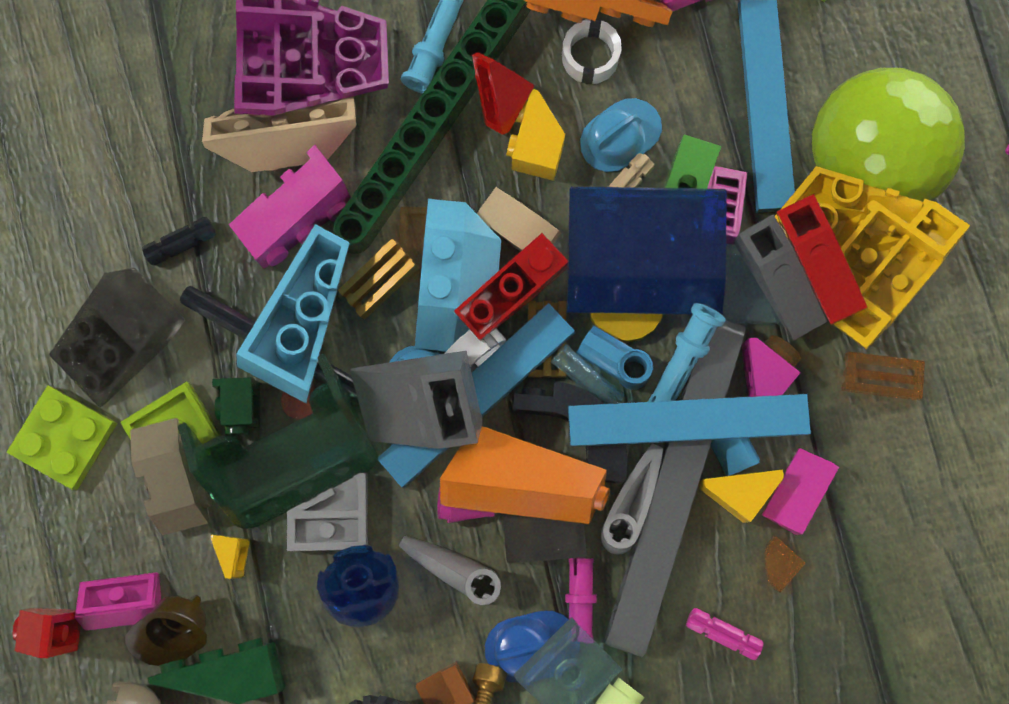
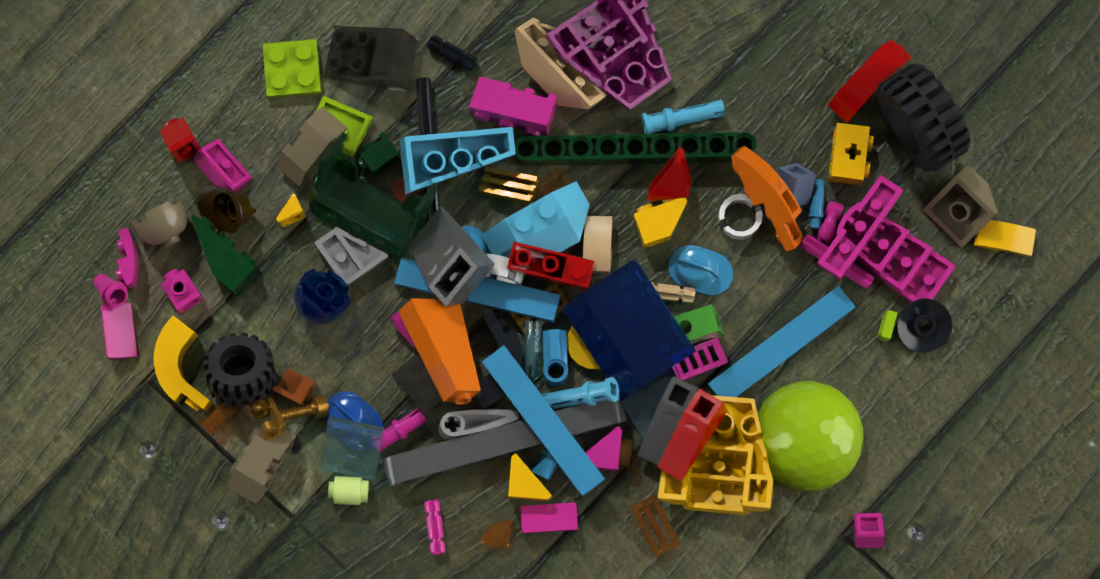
camera: 55 degrees right, 0 degrees up
light grey piece [399,536,501,605] -> none

